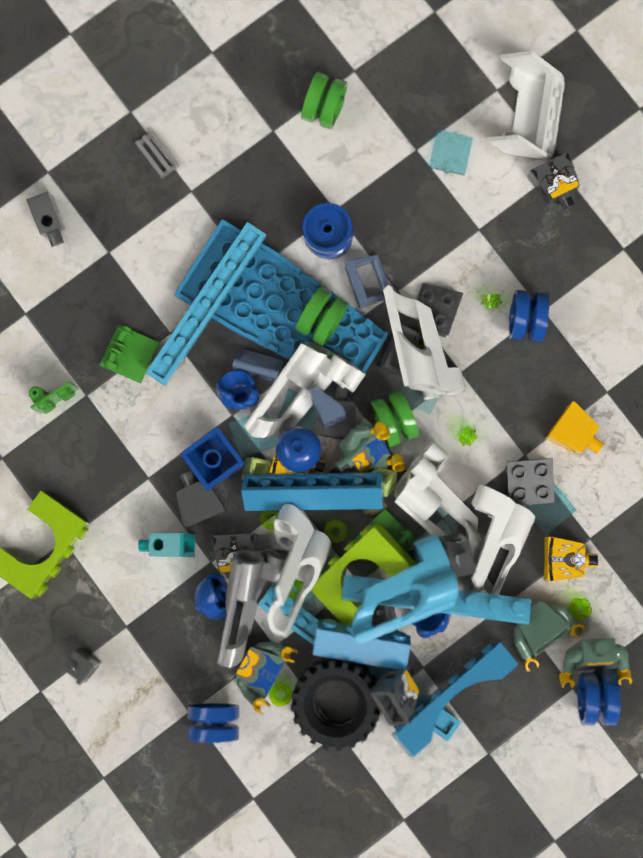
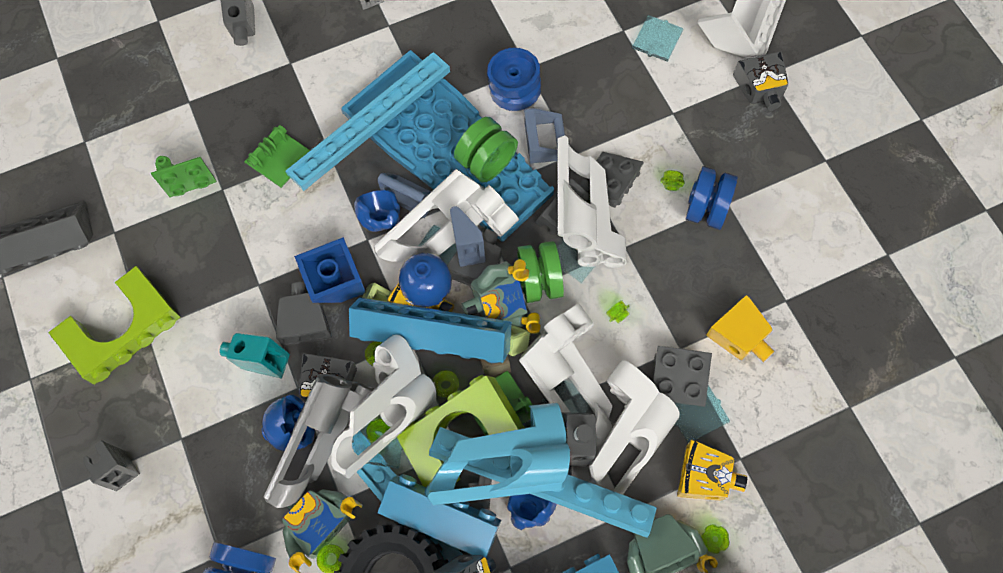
camera: 15 degrees right, 15 degrees down
clear light blue piece [229,411,277,459] -> none

